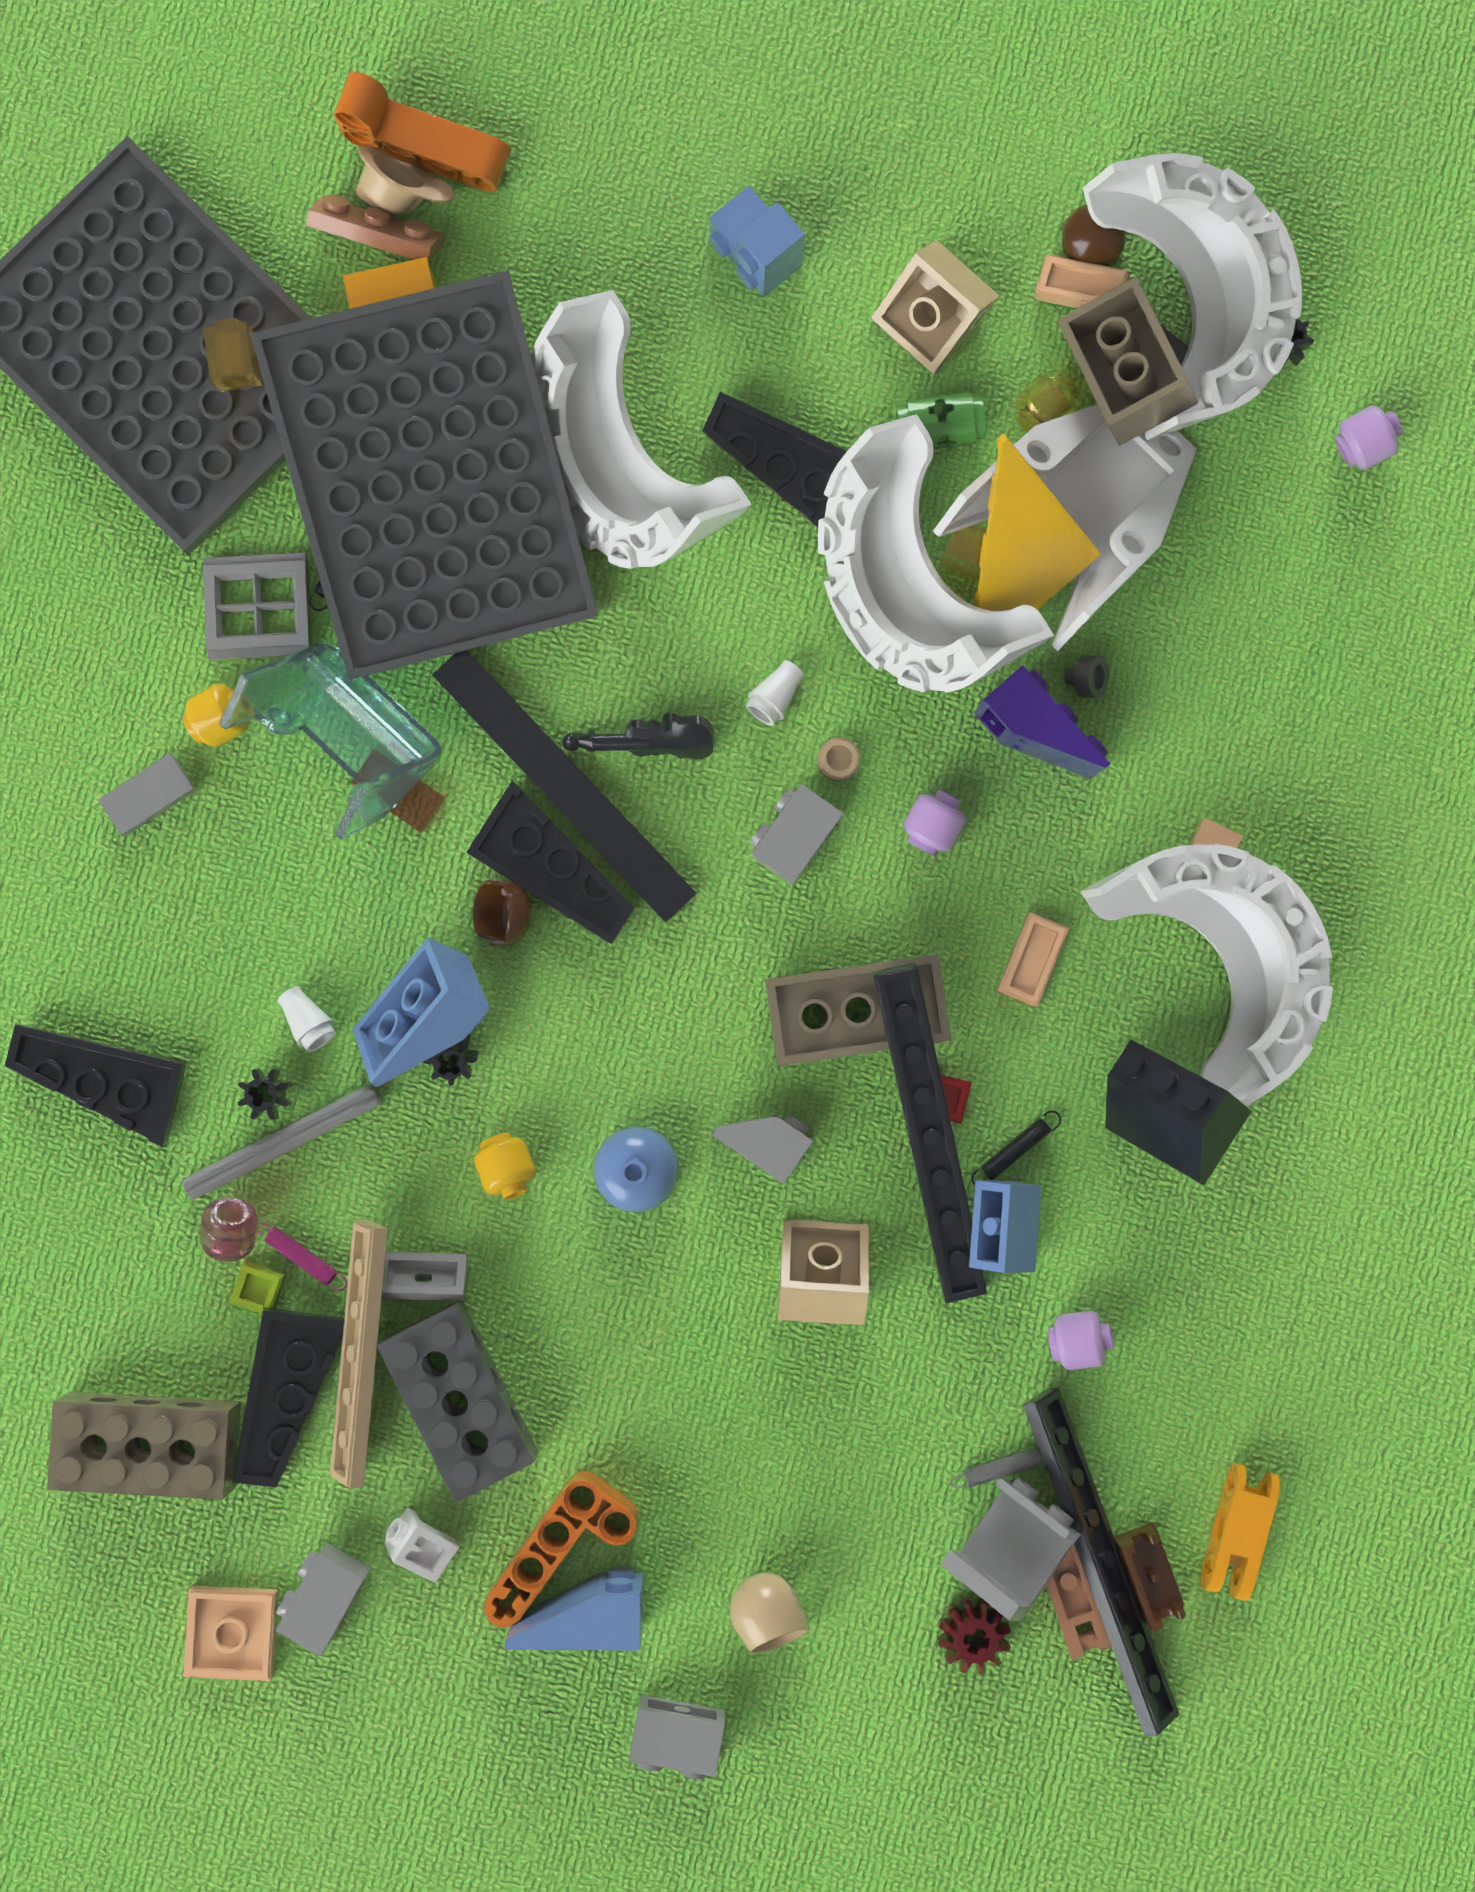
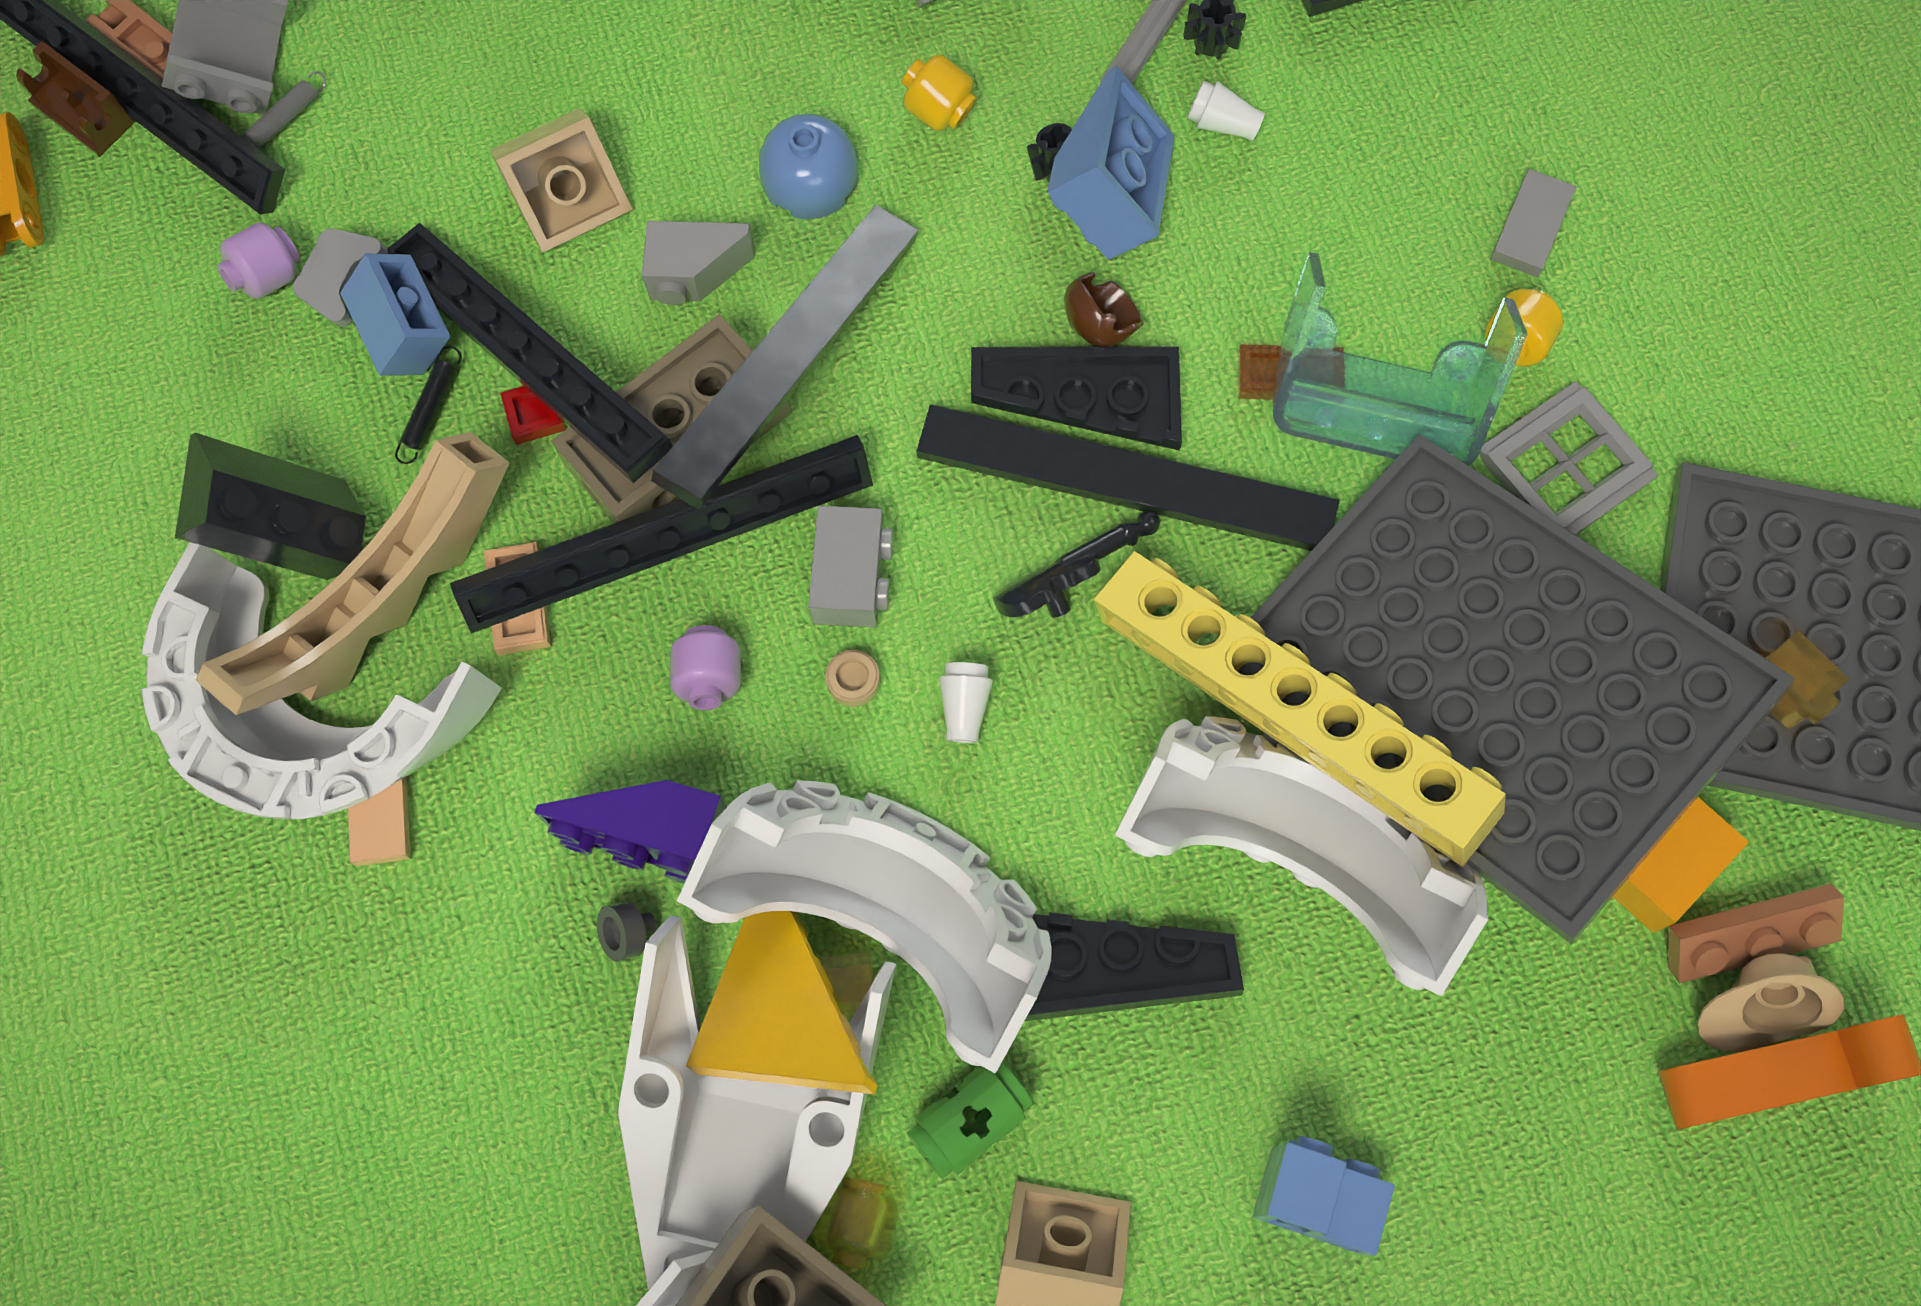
camera: 155 degrees right, 15 degrees down
none -> tan arch [196,432,510,715]
none -> light grey piece [293,228,387,327]
none -> black tile [450,435,873,633]
none -> tile [651,205,919,510]
none -> light yellow brick [1094,551,1506,867]

